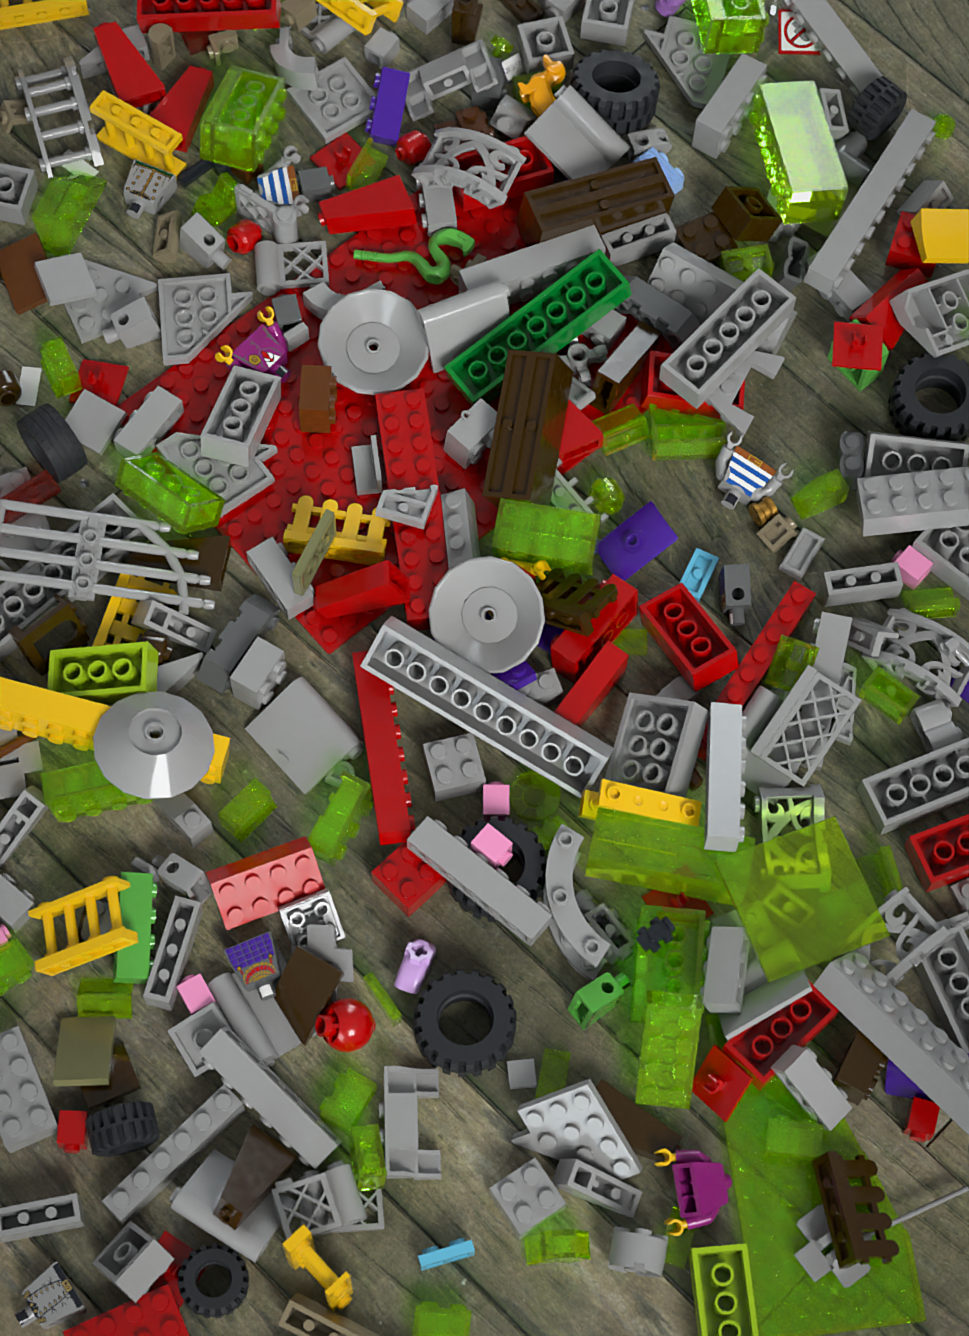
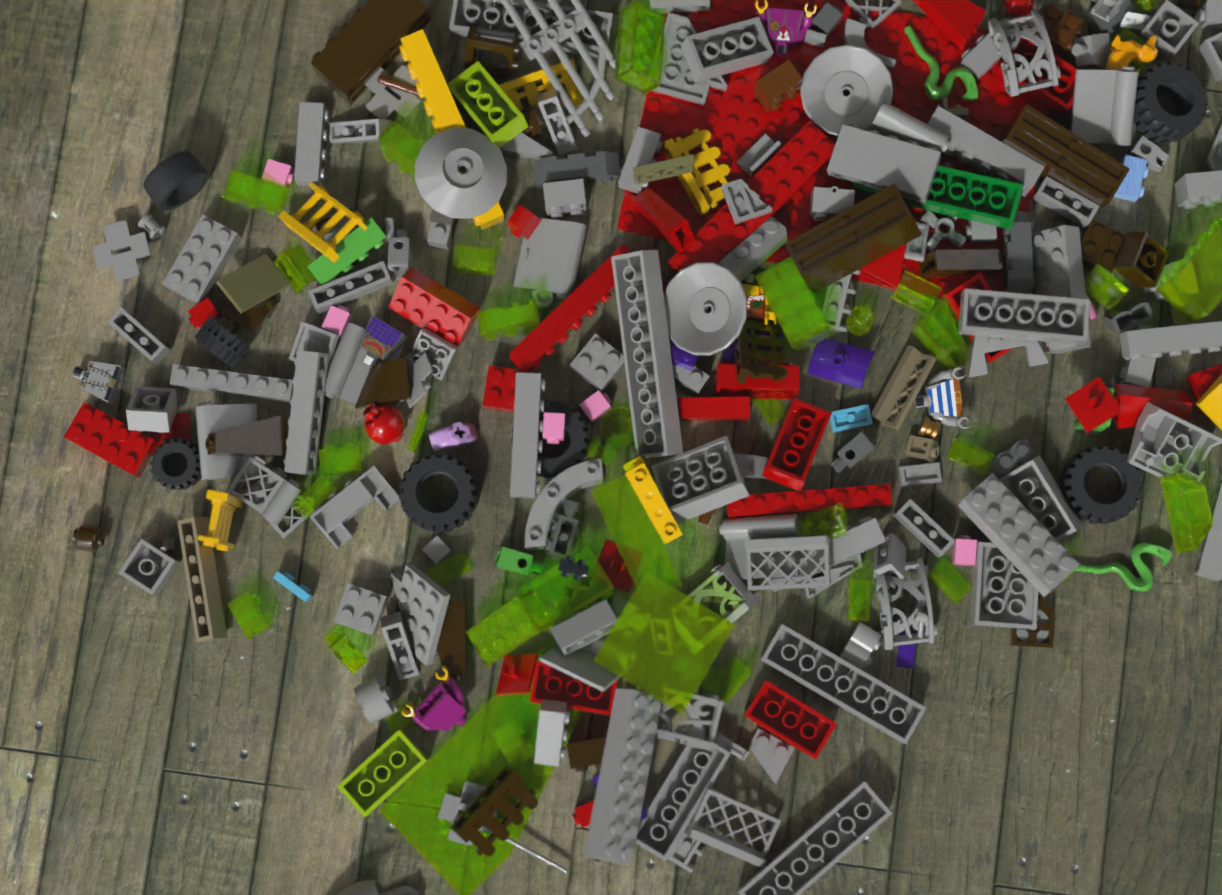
camera: 60 degrees right, 15 degrees up
dark brown slope [127,536,232,592] -> none
brick [704,702,746,852] -> none
none -> red brick [506,204,541,240]
none -> light grey brick [827,124,941,203]
none -> dark tan fence [870,345,936,430]

